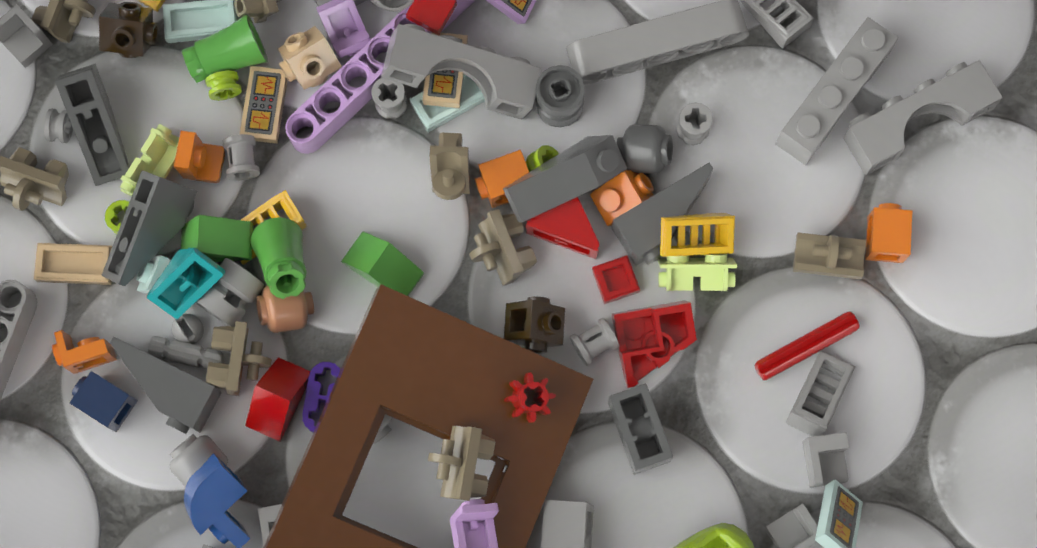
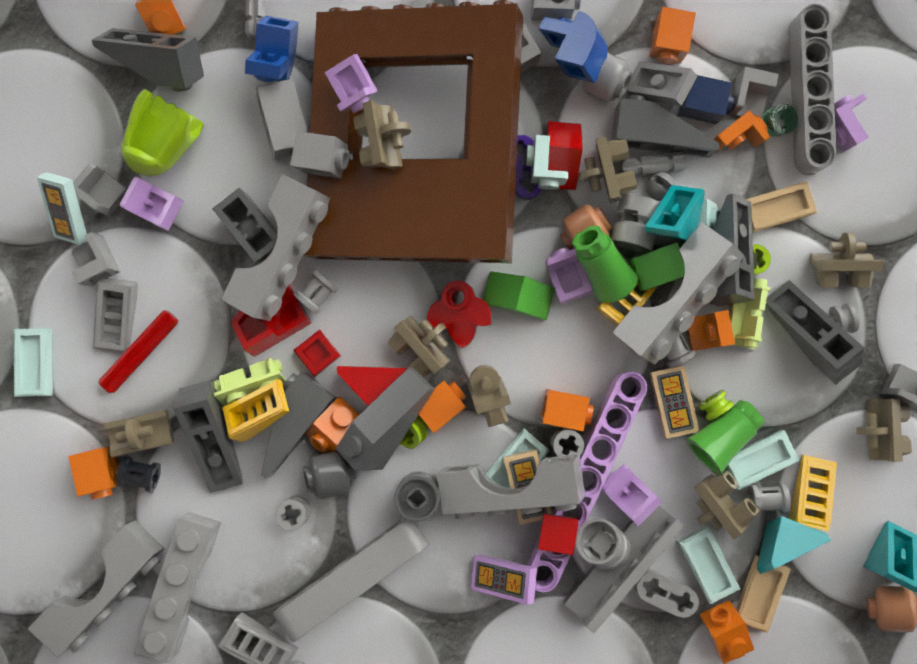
camera: 155 degrees right, 10 degrees up
dark brown brick [99,2,158,58] -> none
tan brick [277,26,342,90] -> none
dark brown brick [504,296,565,354] -> none
red gear [504,372,556,423] -> none
none -> light aqua tile [14,328,53,397]
none -> black bush [116,456,161,493]
none -> lavender bracket [120,177,184,231]
none -> dark grey slope [173,380,243,493]
none -> light grey arch [221,174,331,321]
none -> light grey brick [290,131,349,179]
none -> red plate [427,281,492,348]
none -> light aqua bracket [526,135,568,190]
none -> orange brick [540,389,594,432]
none -> lavender bracket [545,248,593,305]
none -> light grey arch [613,222,745,365]
none -> light grey slope [626,61,697,111]
none -> orange brick [649,6,696,65]
none -> light grey panel [729,67,779,119]
none -> clear green bush [762,104,798,137]

